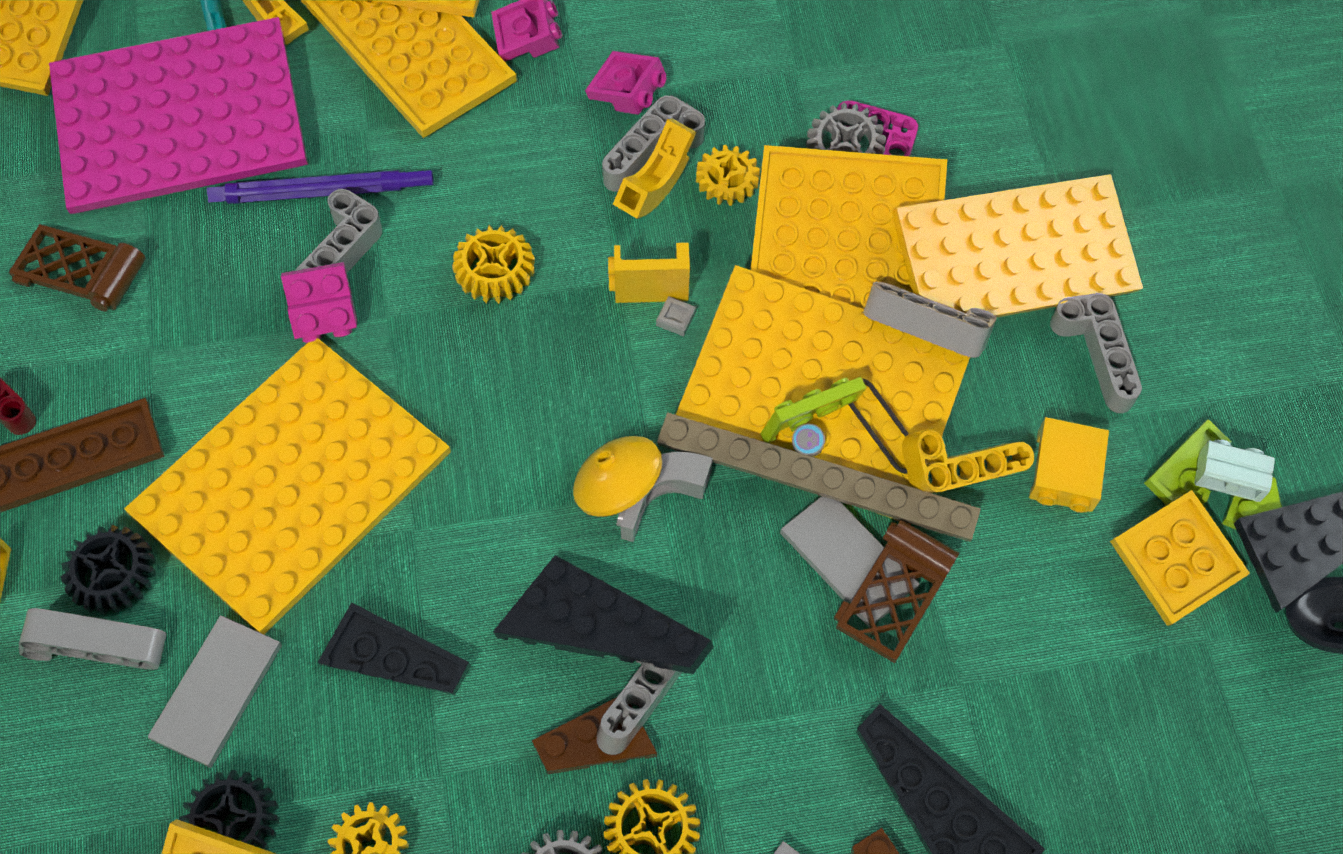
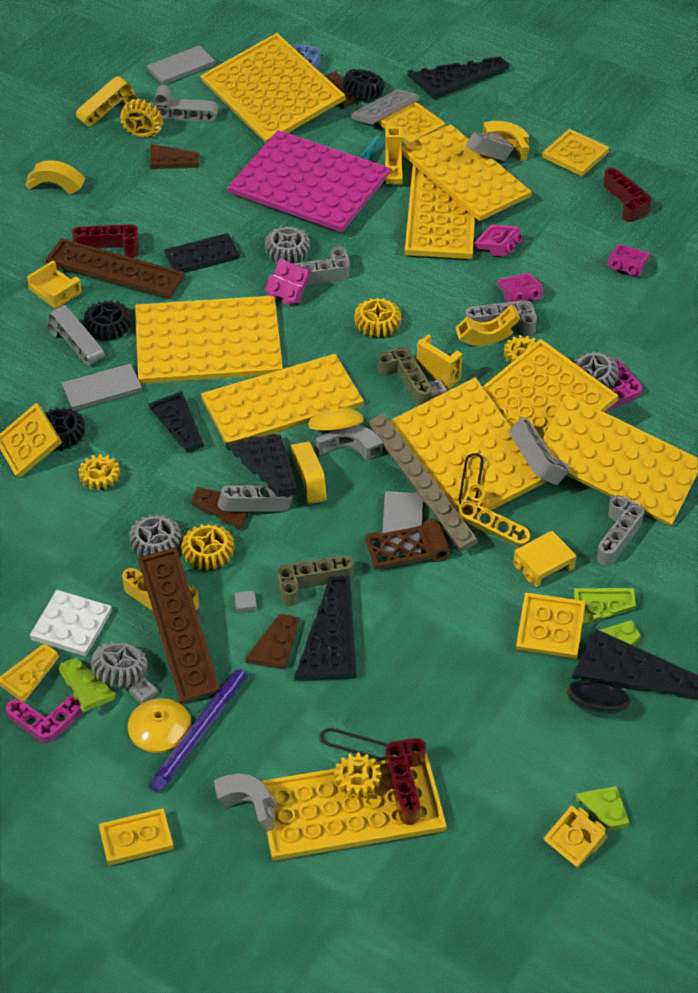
camera: 45 degrees right, 15 degrees down
reddish brown piece [9,224,146,312] -> none
dark purple piece [207,170,434,204] -> none
lime wing [760,377,867,443] -> none
tile [792,424,825,457] -> none
light aqua brick [1195,440,1275,502] -> none
none -> black plate [164,233,240,273]
none -> yellow plate [201,354,364,443]
none -> light grey gear [265,226,310,263]
none -> olive beam [277,555,353,606]
none -> yellow beam [290,441,327,505]
none -> olive beam [377,347,432,406]

